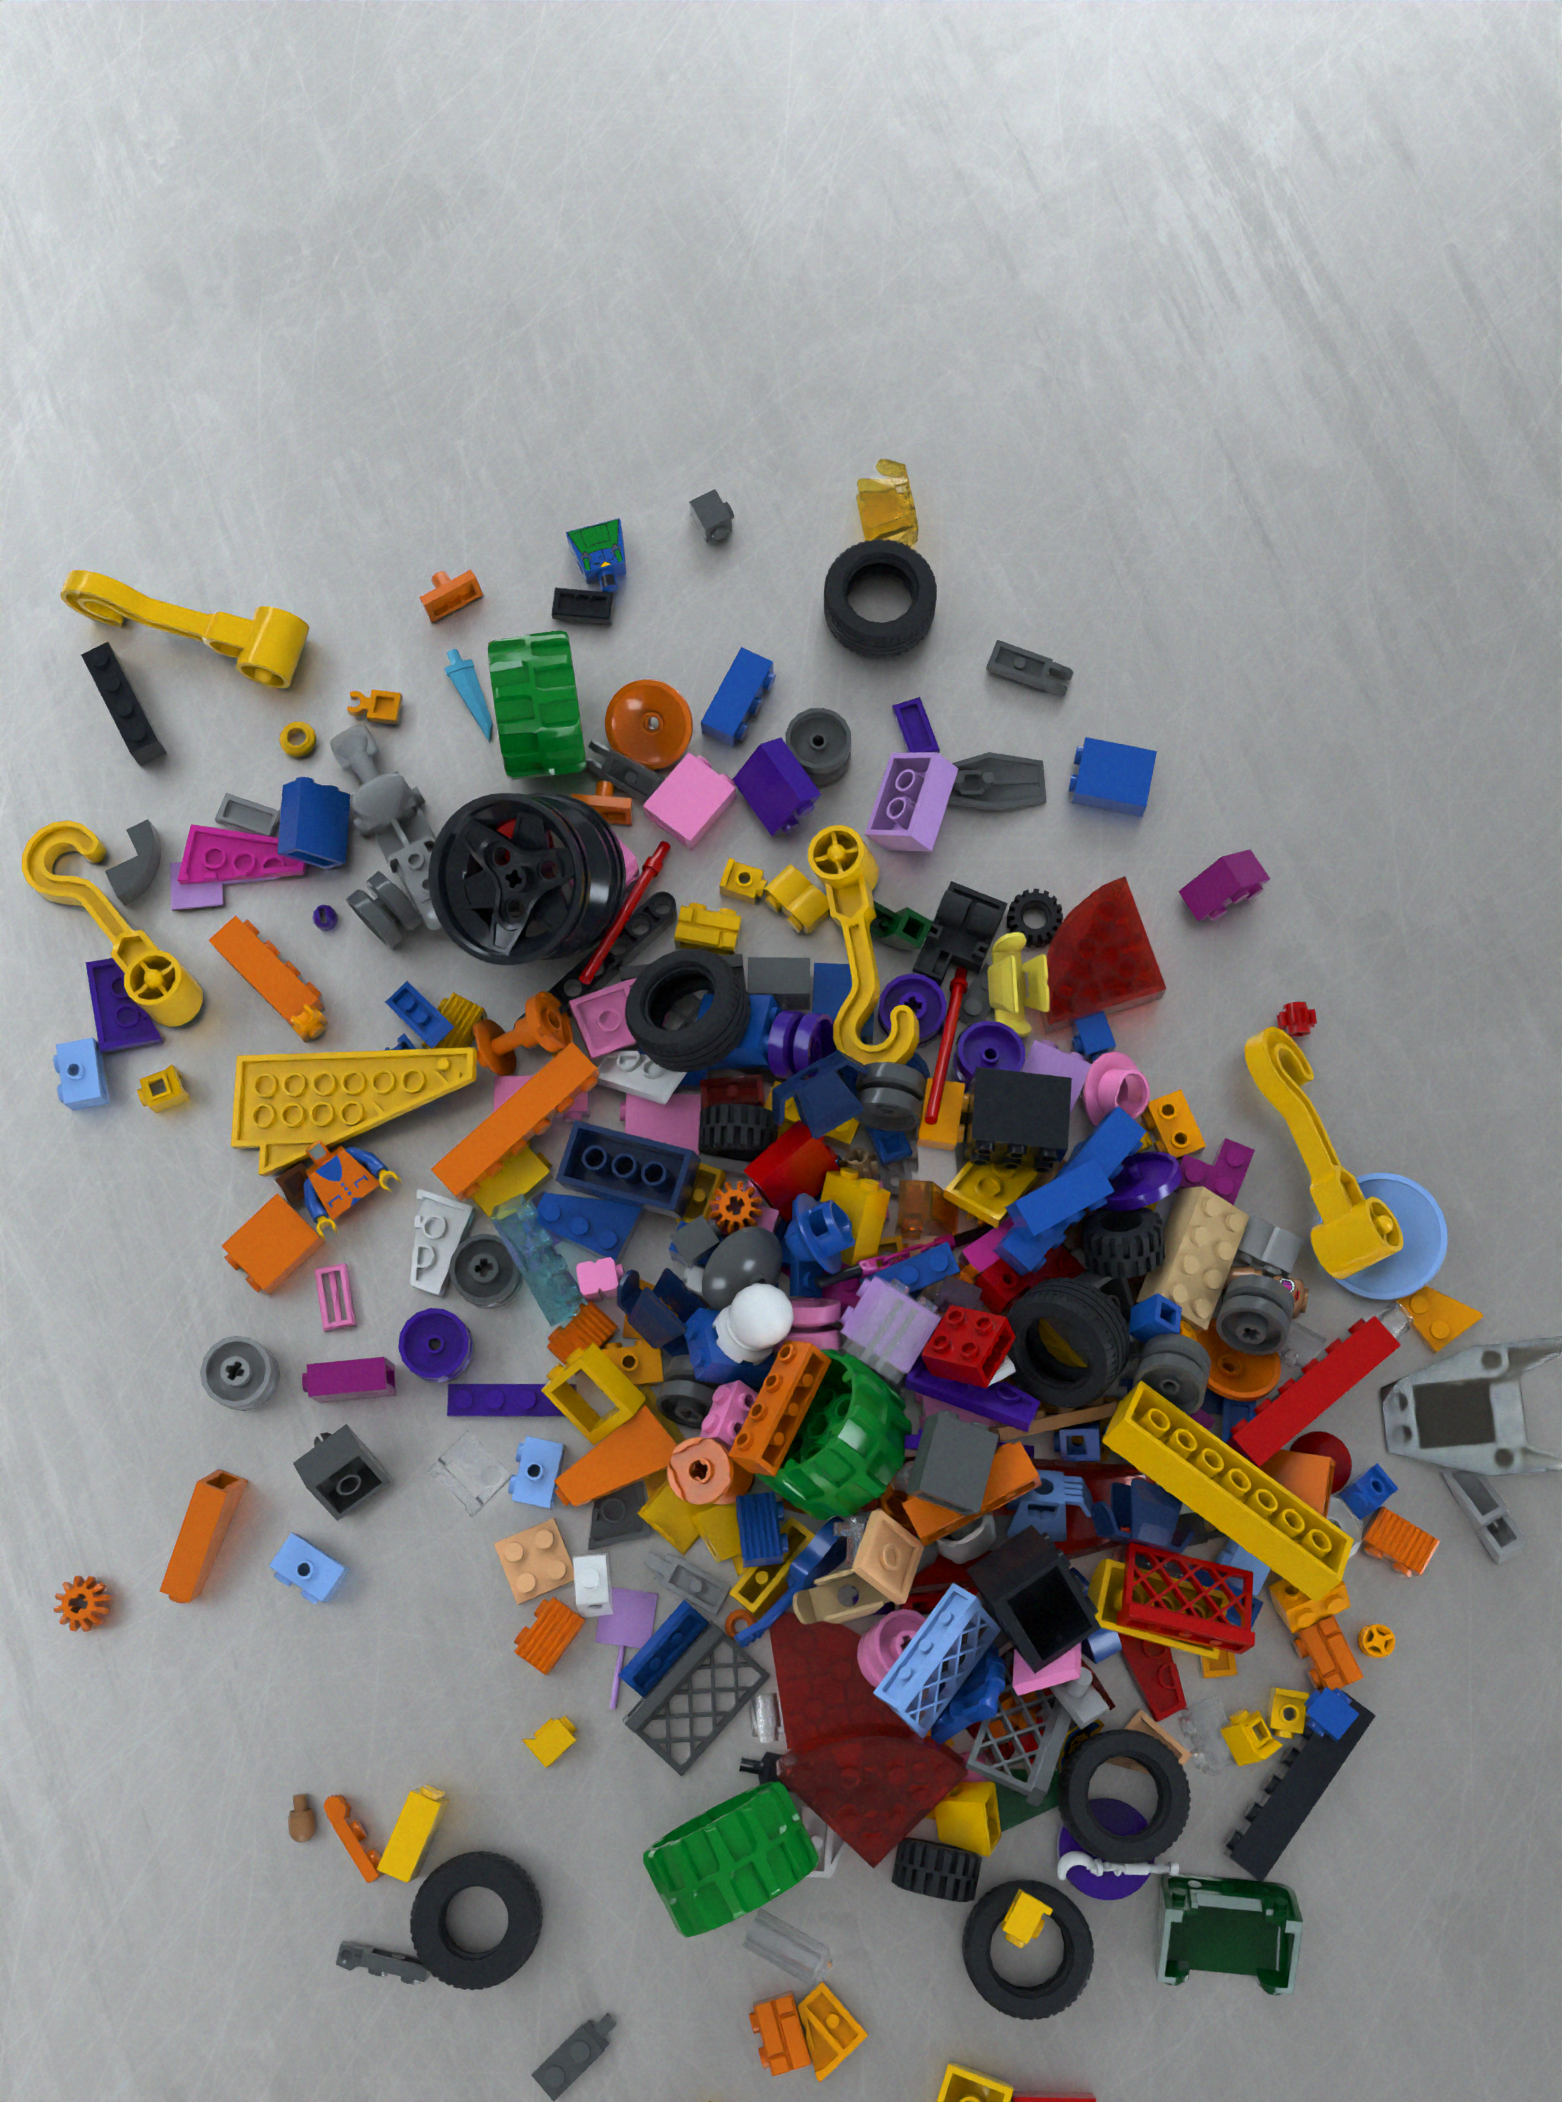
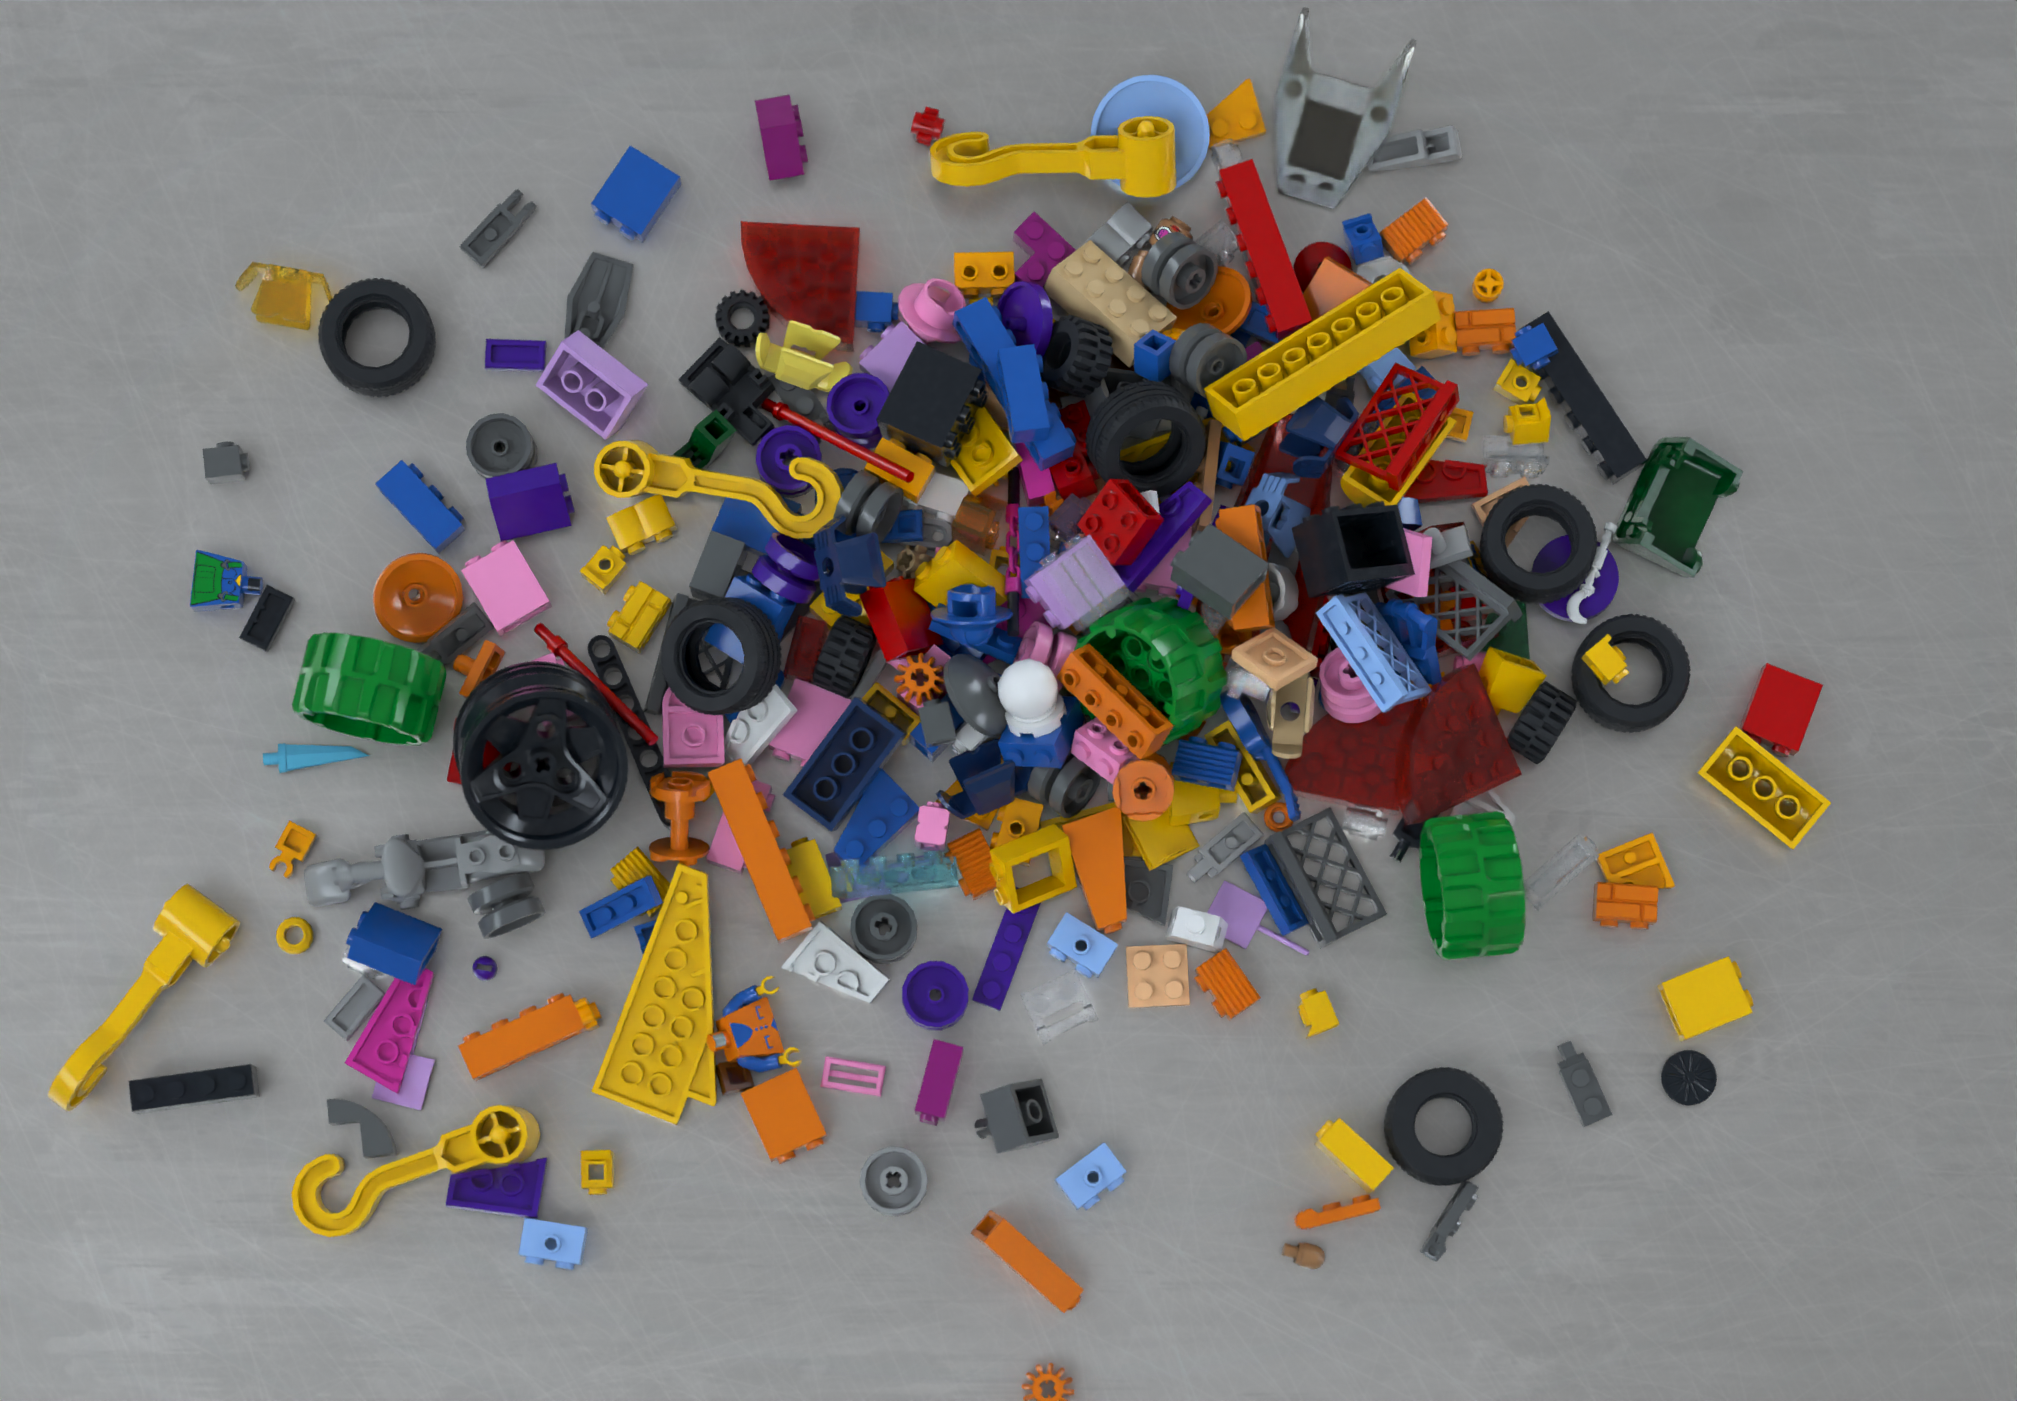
camera: 75 degrees left, 5 degrees up
orange tile [419,569,483,623] -> none

